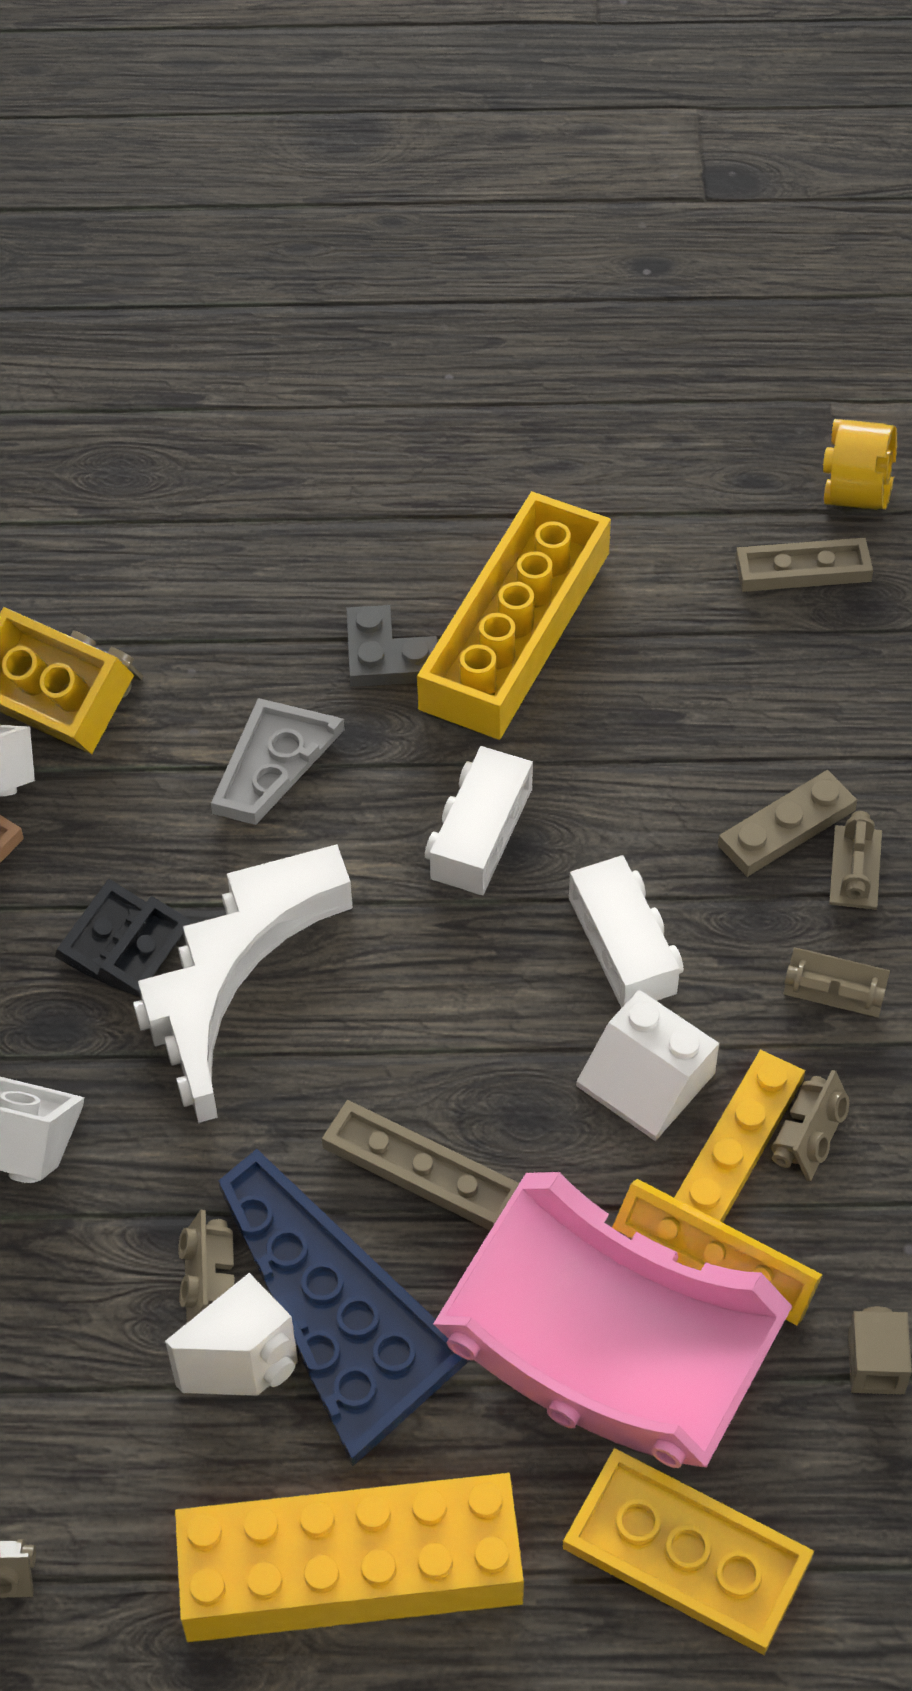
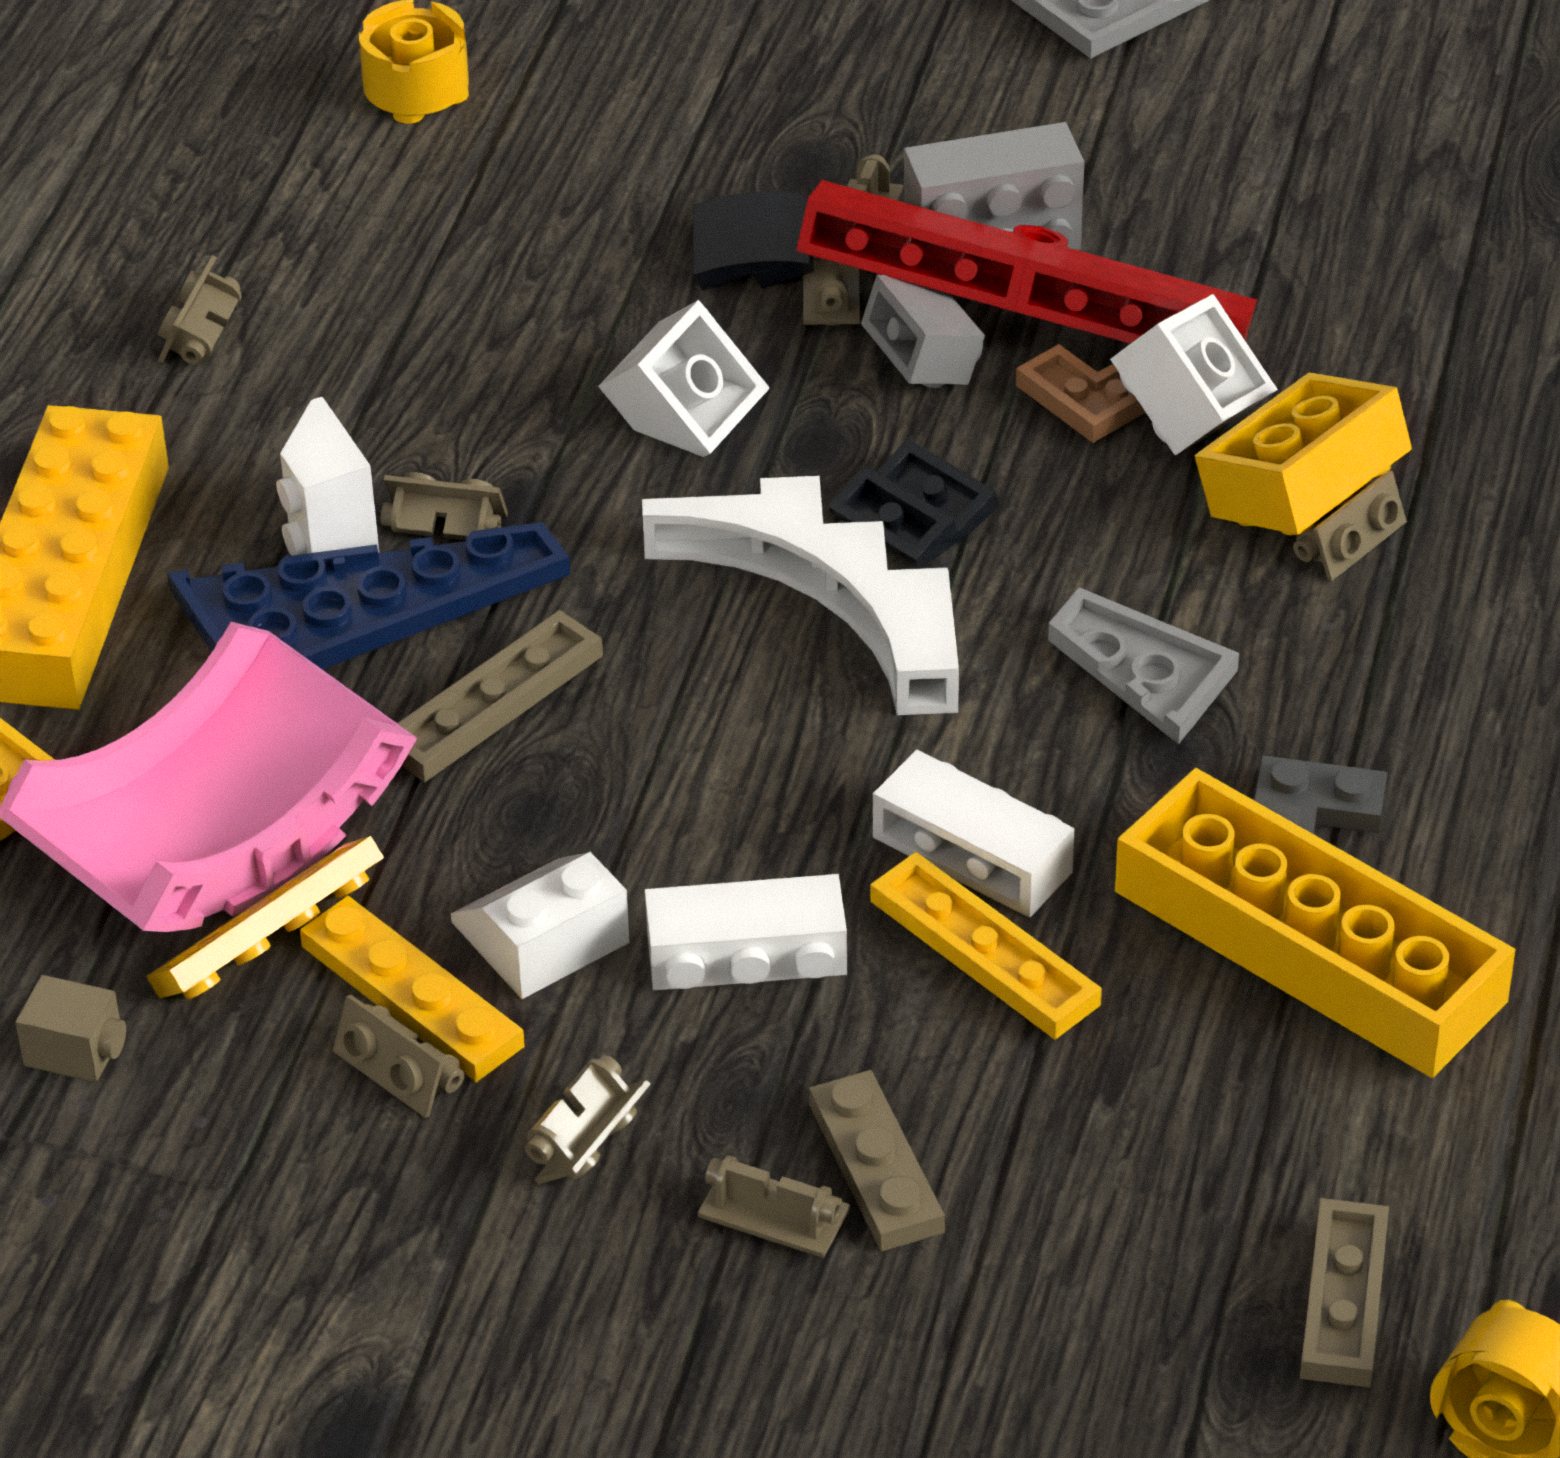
camera: 105 degrees right, 10 degrees down
none -> yellow plate [870,852,1102,1040]

